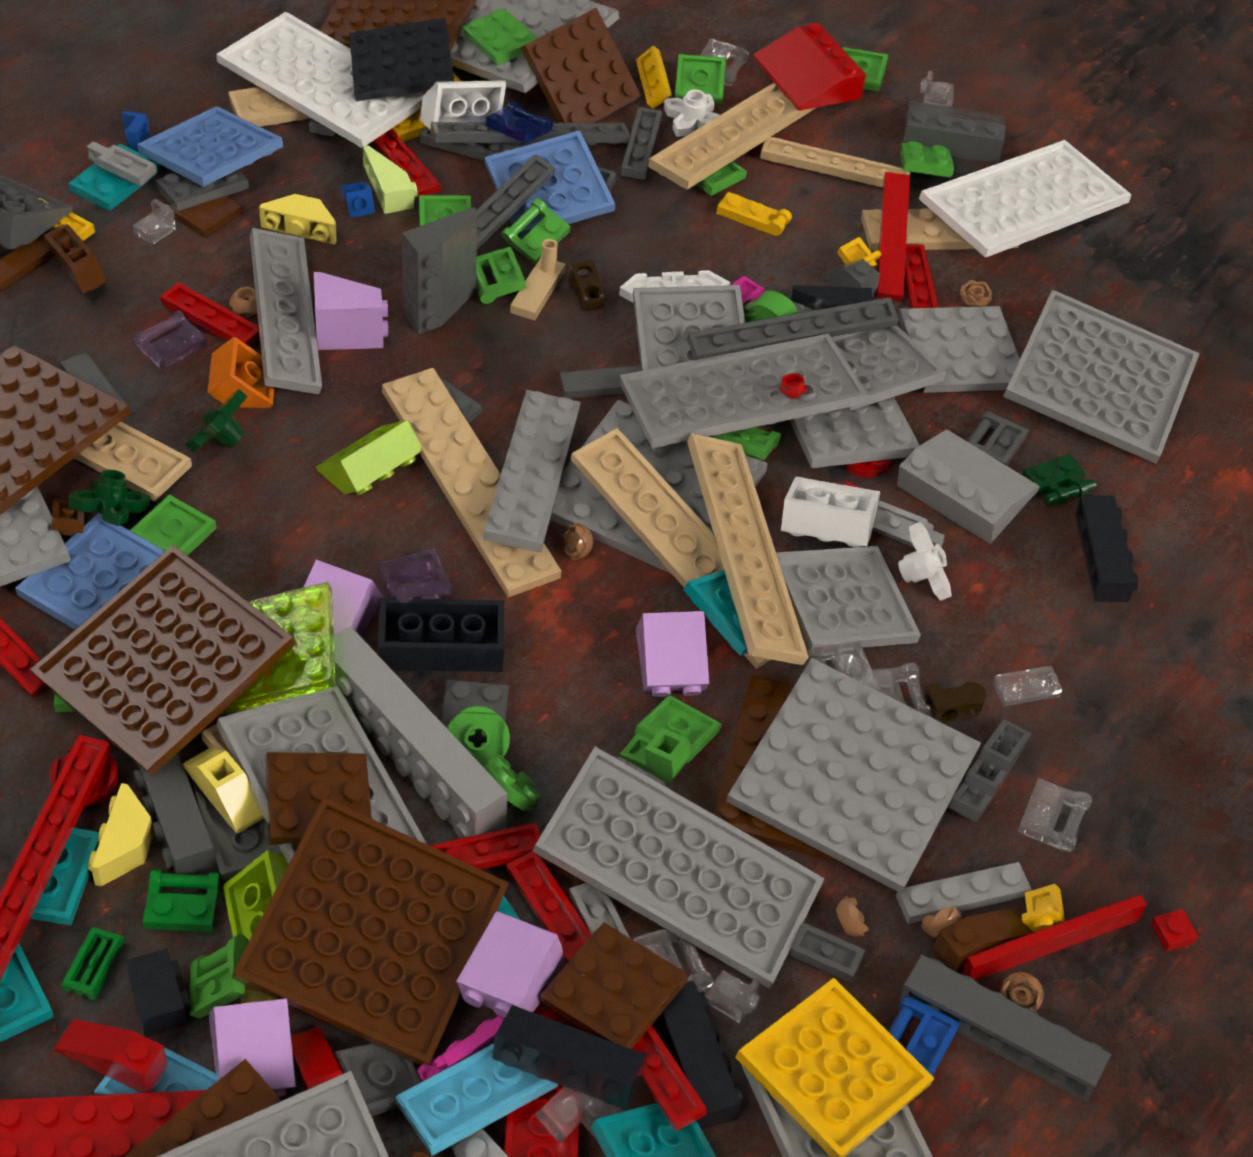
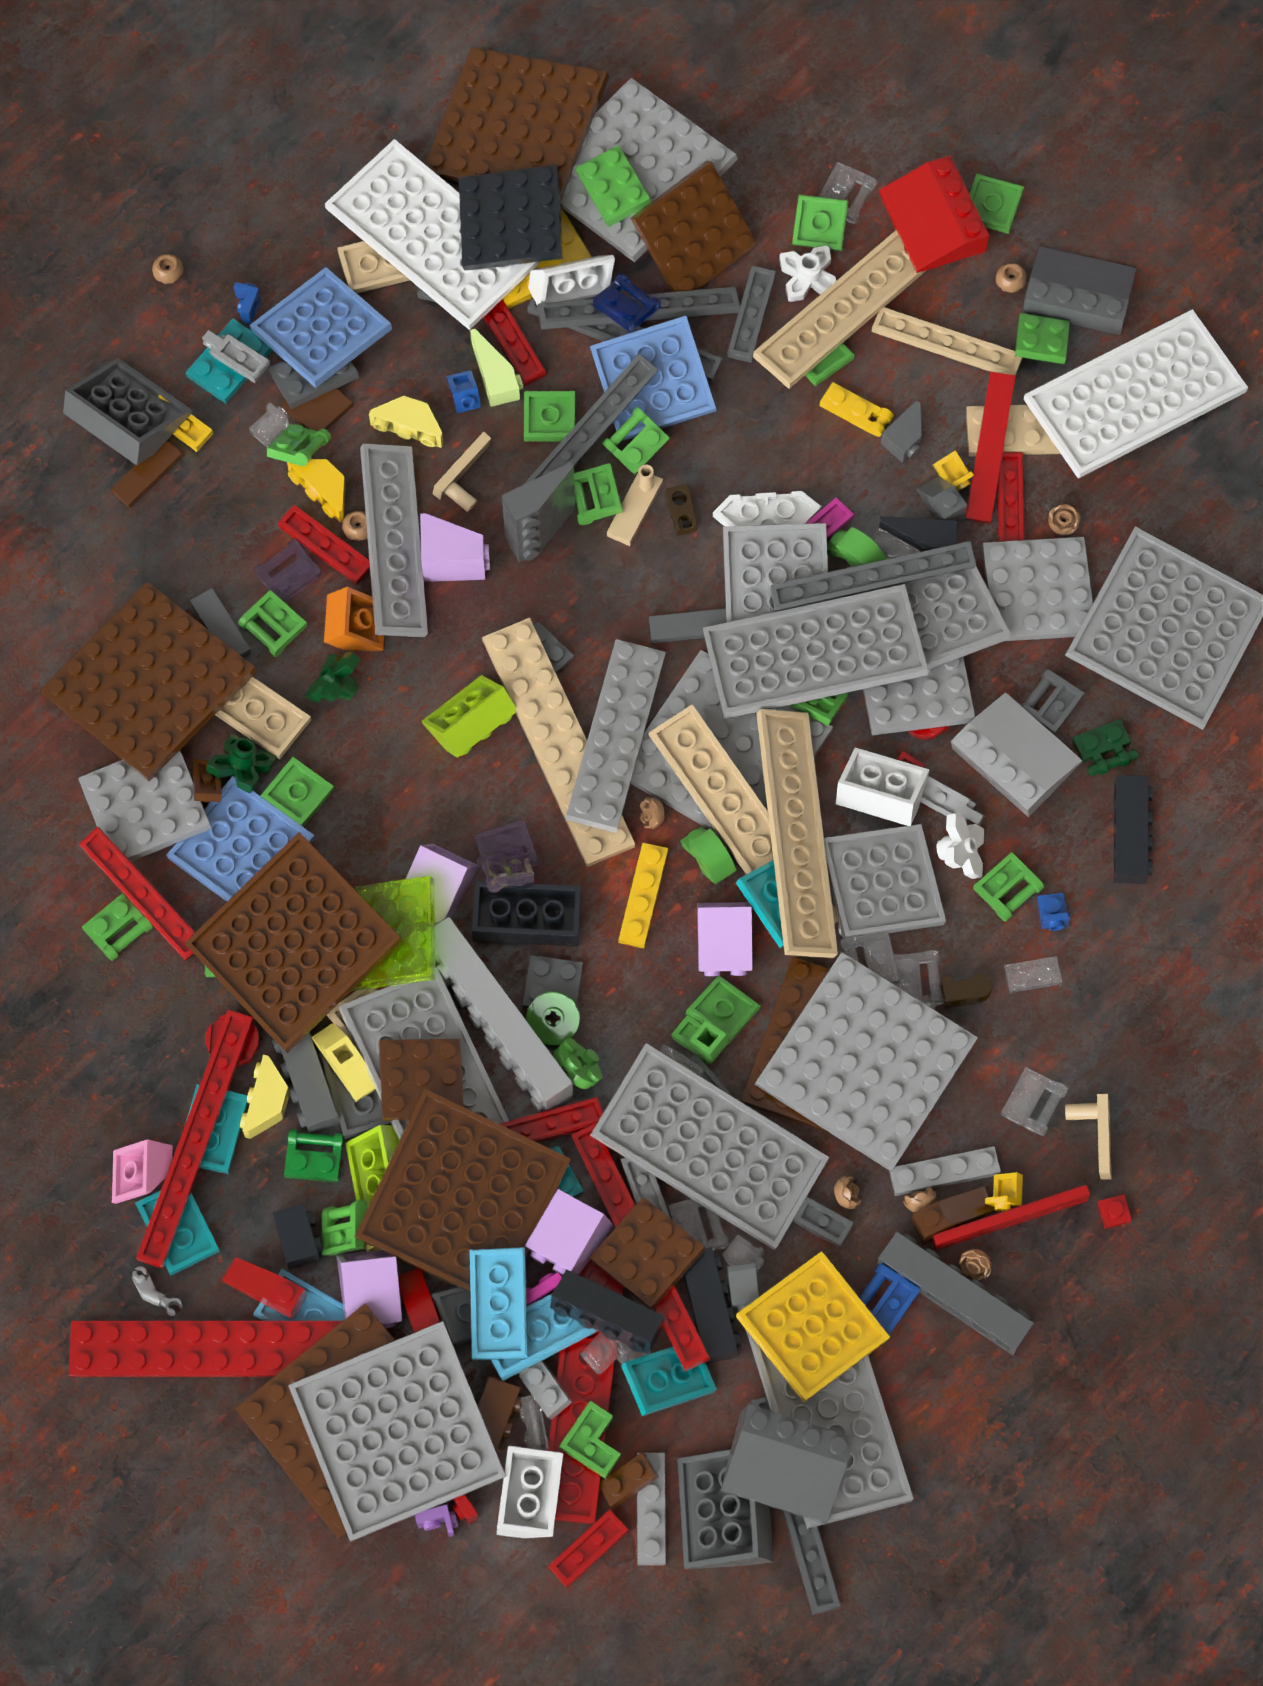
camera: 10 degrees right, 20 degrees up
reddish brown slope [43,224,107,293] -> none
green tile [61,926,125,1001] -> none
yellow plate [636,45,672,109] -> none
red plate [779,373,807,399] -> none
clear bracket [920,70,954,107] -> none
dark grey slope [948,719,1032,822] -> none
none -> medium nougat plate [152,254,184,284]
none -> bright green plate [238,590,307,657]
none -> bright green plate [267,424,331,466]
none -> yellow slope [287,459,346,523]
none -> tan piece [432,432,491,512]
none -> medium azure tile [470,1248,528,1360]
none -> yellow plate [619,843,668,948]
none -> bright green brick [680,826,737,884]
none -> dark grey slope [727,1263,759,1312]
none -> dark grey slope [881,401,922,463]
none -> bright green plate [973,852,1044,922]
none -> medium nougat plate [996,263,1027,293]
none -> blue bracket [1037,893,1070,931]
none -> tan piece [1065,1094,1112,1180]

